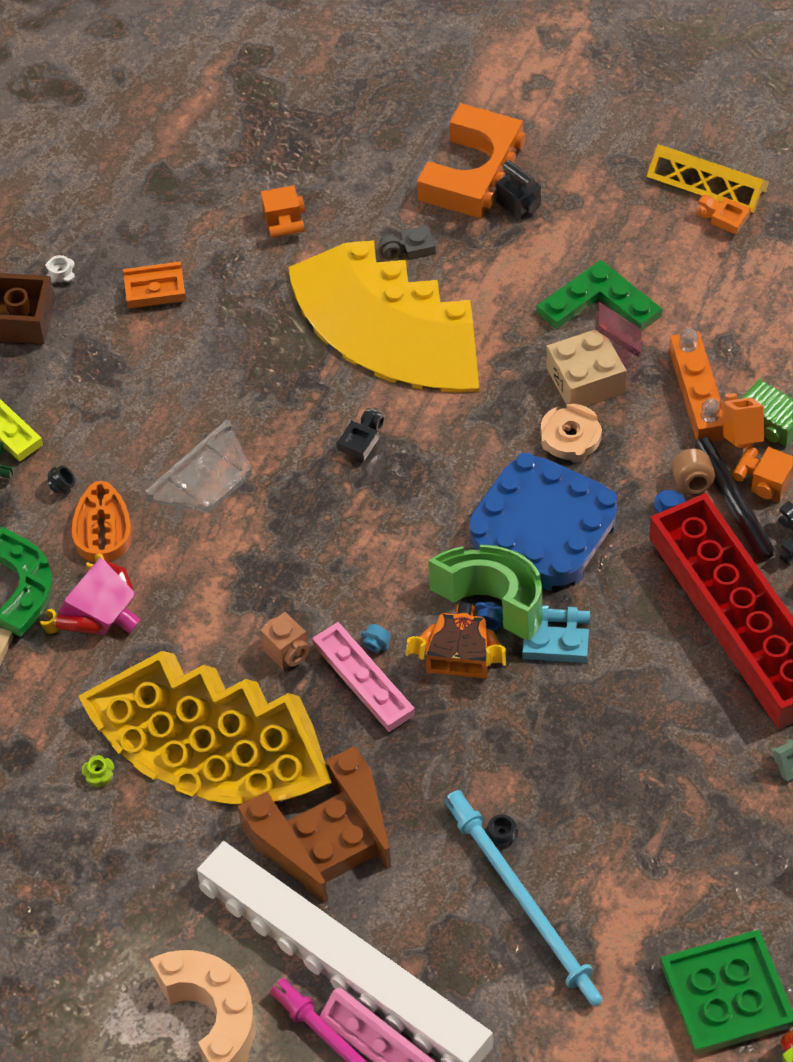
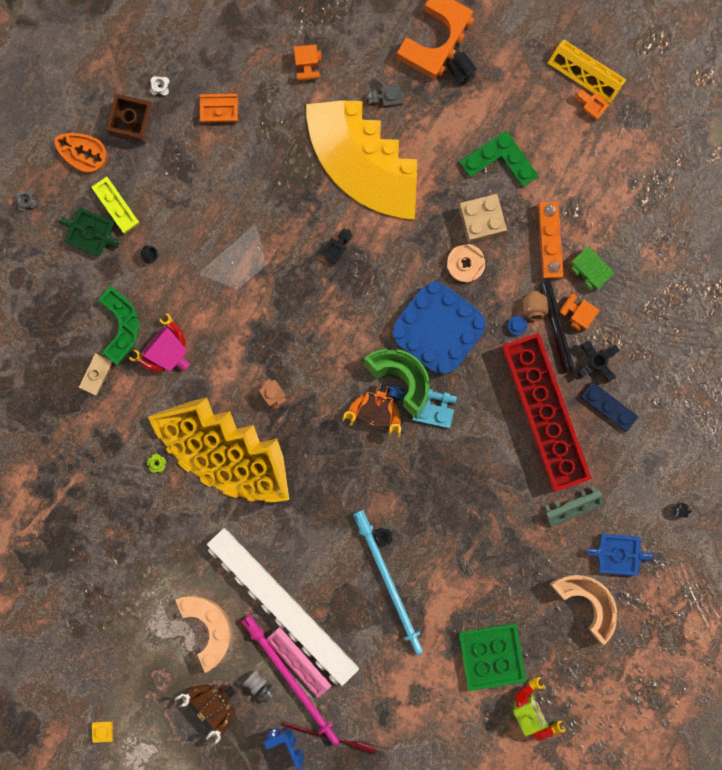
camera: 10 degrees right, 30 degrees up
orange piece [72,481,132,562] -> none
dark orange wedge [238,746,391,903] -> none
bright pink plate [312,622,415,732] -> none
dark azure plate [361,624,391,653] -> none
clear pink piece [593,302,644,357] -> none
orange brick [723,393,764,448] -> none

